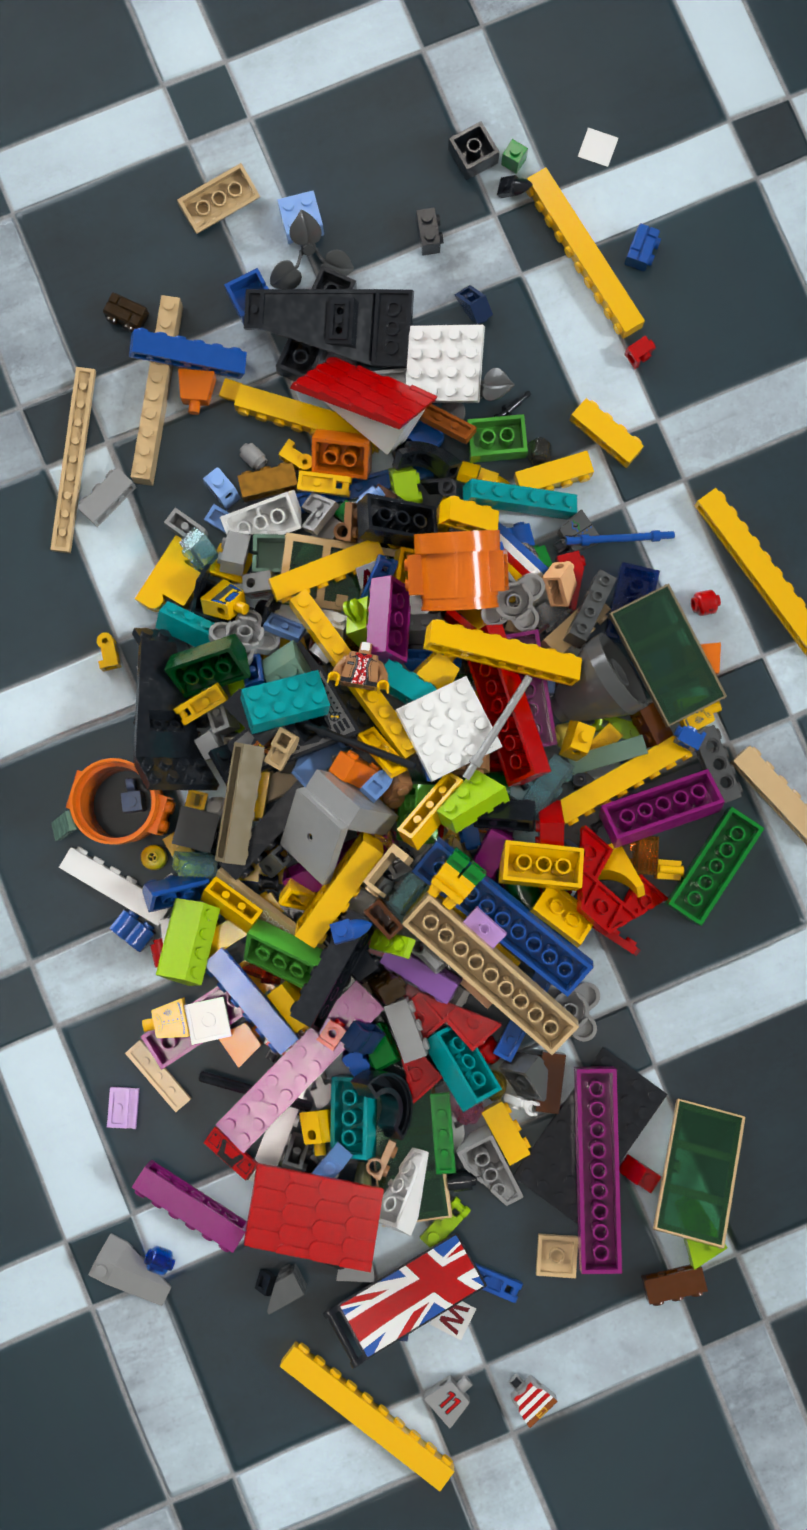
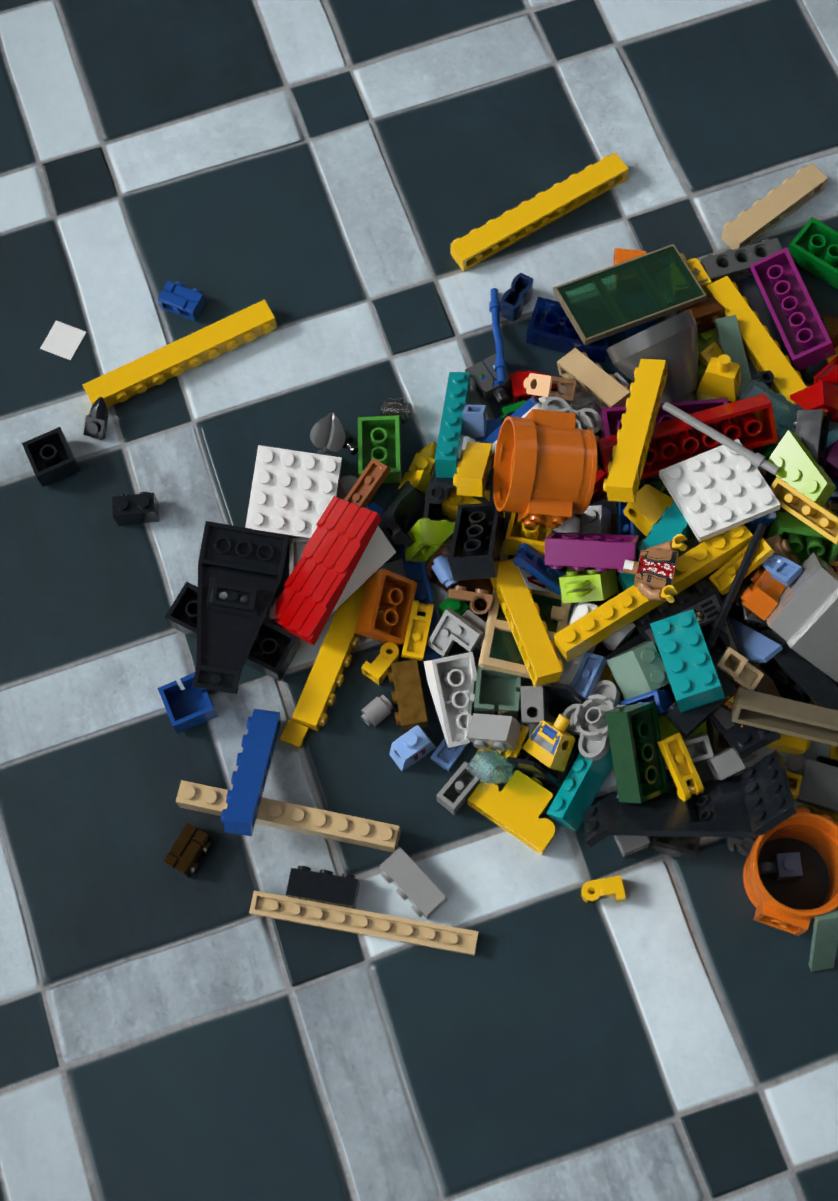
camera: 80 degrees left, 15 degrees down
tan slope [177,163,260,234] -> none
orange torso [178,368,216,415] -> none
dark grey plant [270,209,354,289] -> none
light blue piece [277,190,324,244] -> none
dark blue slope [454,285,493,325] -> none
green brick [501,139,528,174] -> none
yellow brick [514,451,594,491] -> none
dark grey brick [563,569,617,649] -> none
yellow brick [570,398,644,468] -> none
red brick [624,335,656,369] -> none
blue brick [673,725,707,753] -> none
red head [691,590,721,616] -> none
none -> black brick [286,866,360,909]
none -> medium blue brick [462,405,487,439]
none -> dark blue brick [501,273,533,322]

